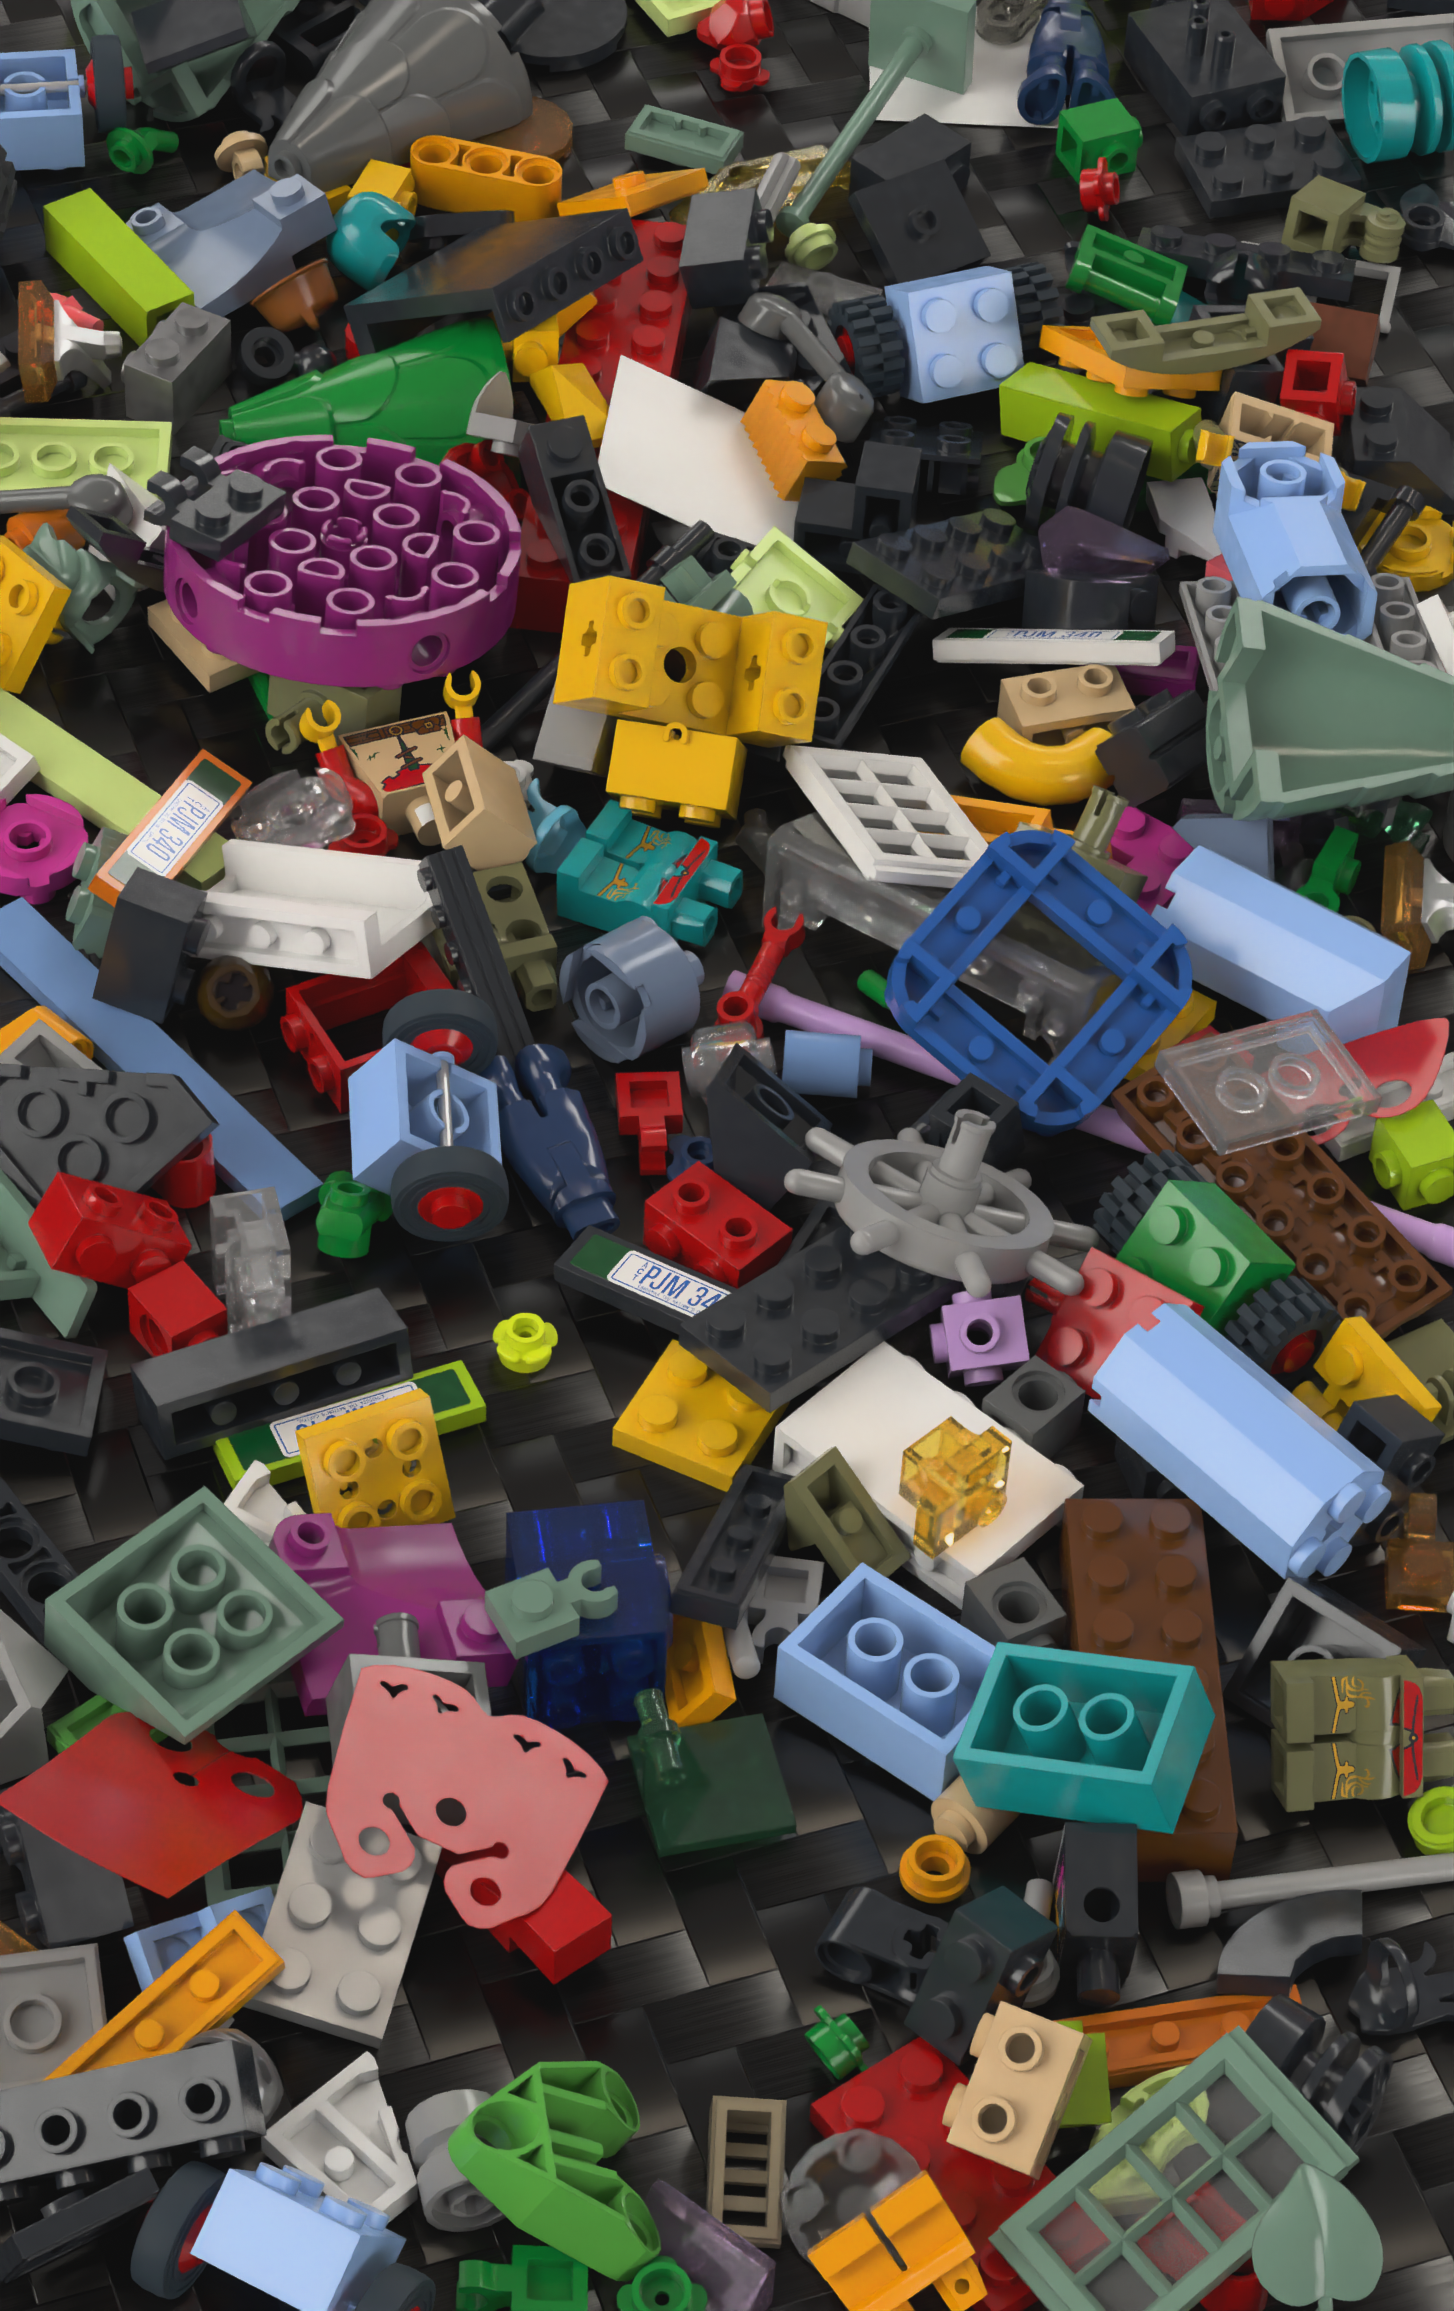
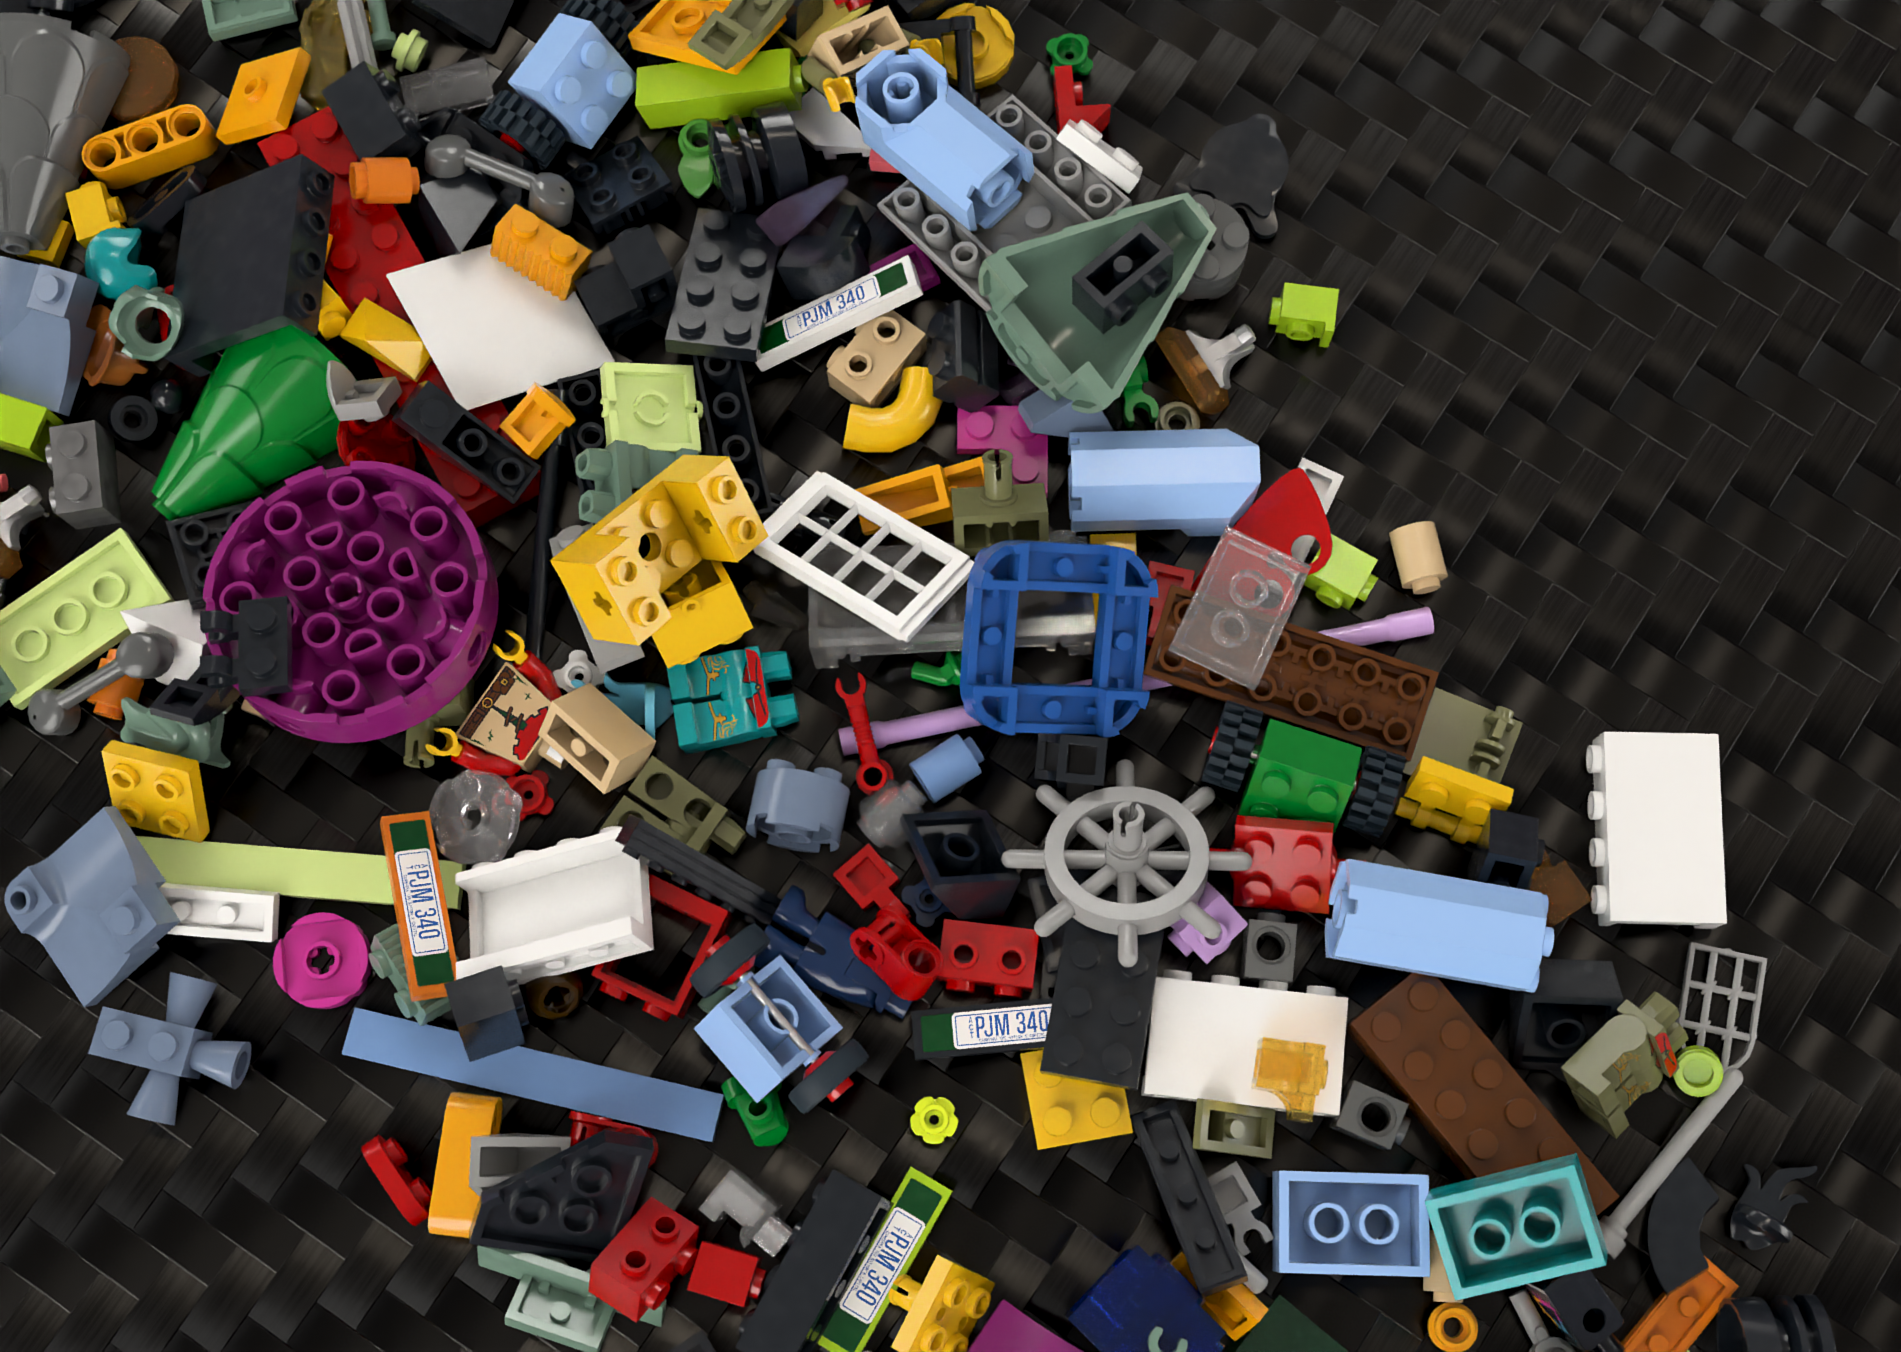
camera: 30 degrees left, 30 degrees up
none -> sand green hair [108,285,185,361]
none -> orange brick [349,157,420,204]
none -> light orange tile [499,382,576,460]
none -> red piece [850,905,944,1001]
none -> black brick [1072,221,1174,334]

